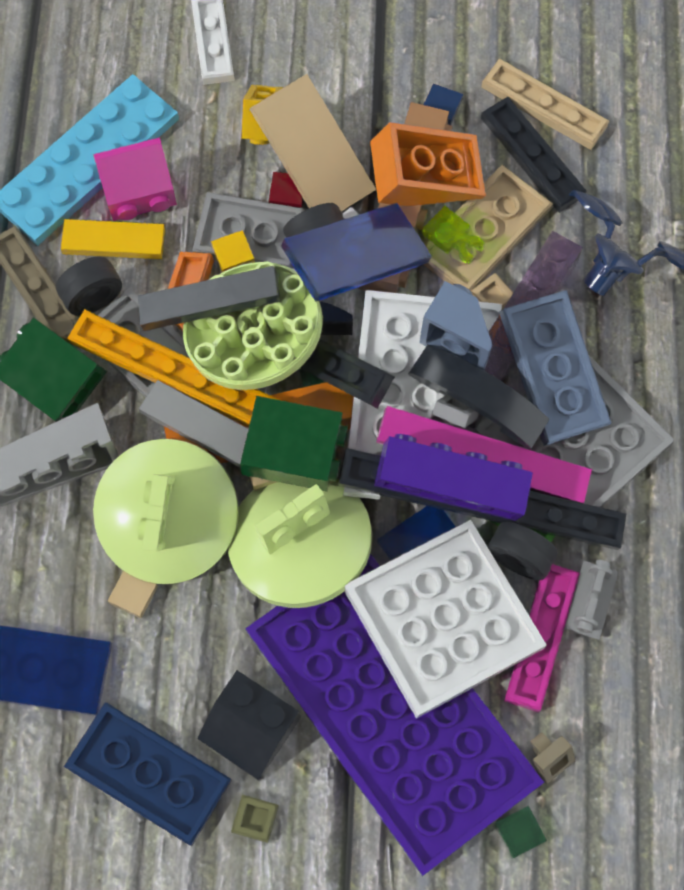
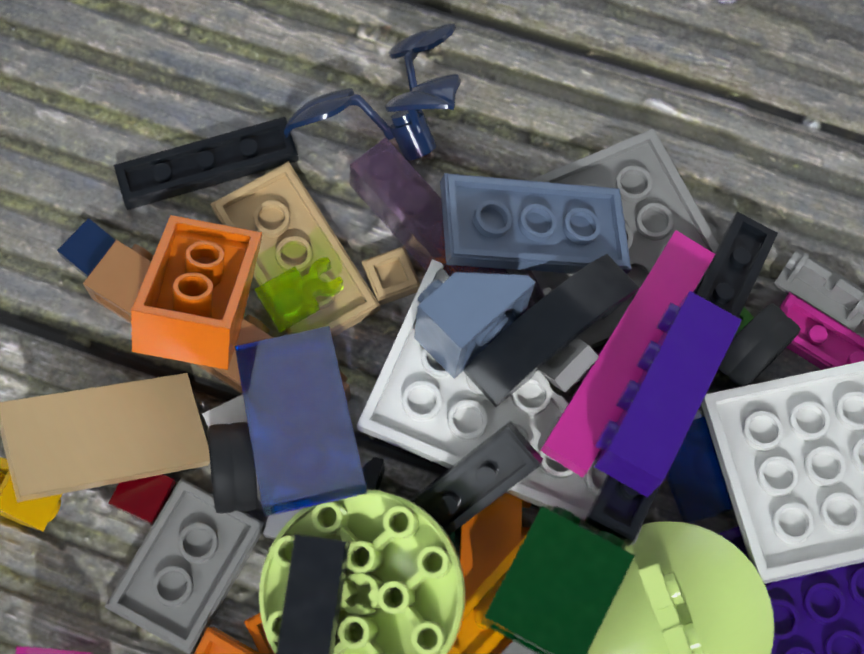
camera: 75 degrees left, 0 degrees up
yellow tile [211,230,255,272] -> none
tan tile [481,58,609,150] -> none

